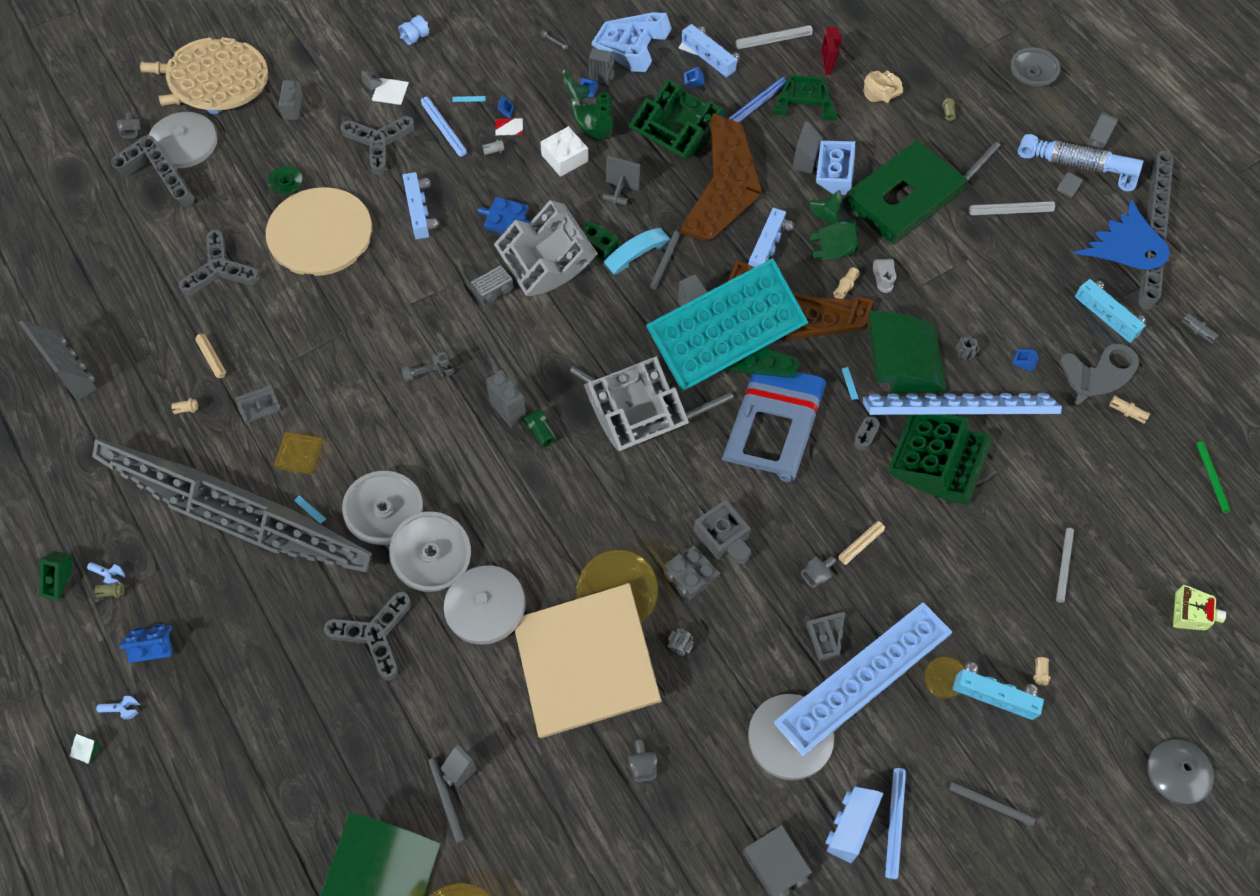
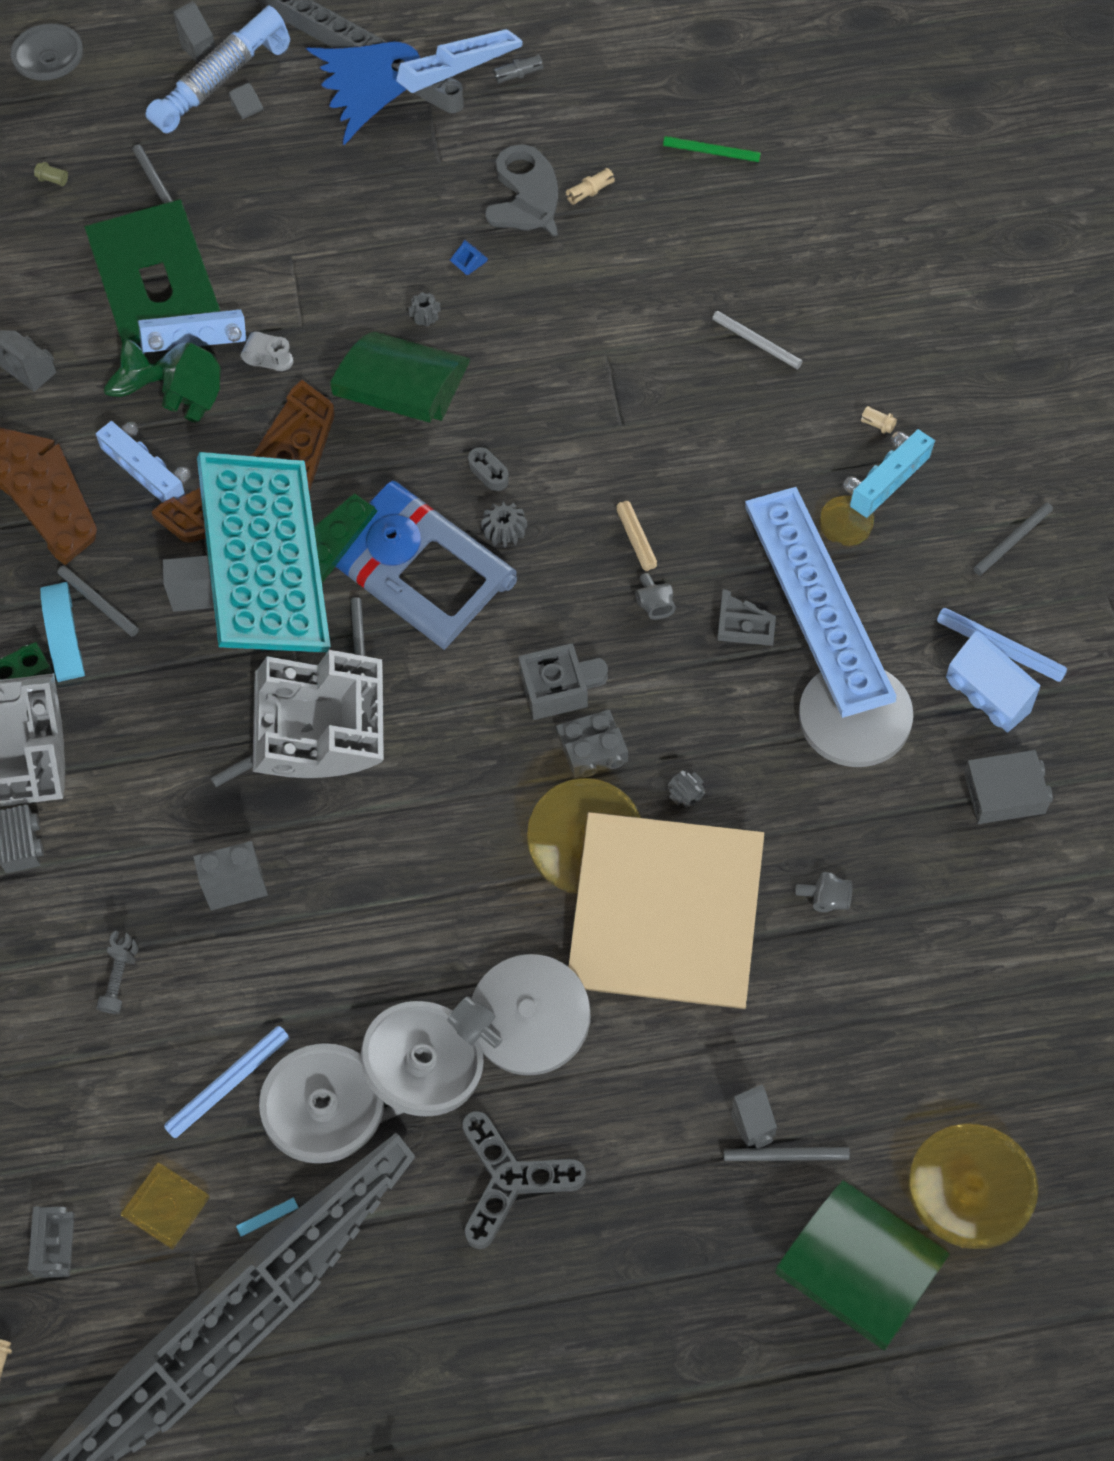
camera: 65 degrees left, 0 degrees up
dark green piece [523,409,556,448] -> none
light blue slope [816,141,855,195] -> none
tan pin [833,267,860,299] -> none
medium azure piece [842,367,859,400] -> none
light blue plate [863,393,1062,415] -> none
dark green slope [887,414,992,506] -> none
light grey axle [969,201,1055,215] -> none
medium azure piece [1075,279,1146,343] -> none
dark grey dish [1147,739,1214,805] -> none
yellowish green torso [1173,585,1226,630] -> none
none -> light blue piece [138,310,246,352]
none -> light blue axle [164,1026,289,1138]
none -> blue dish [367,515,421,566]
none -> light blue slope [396,29,523,93]
none -> dark grey piece [447,996,503,1049]
none -> dark grey gear [481,501,527,548]

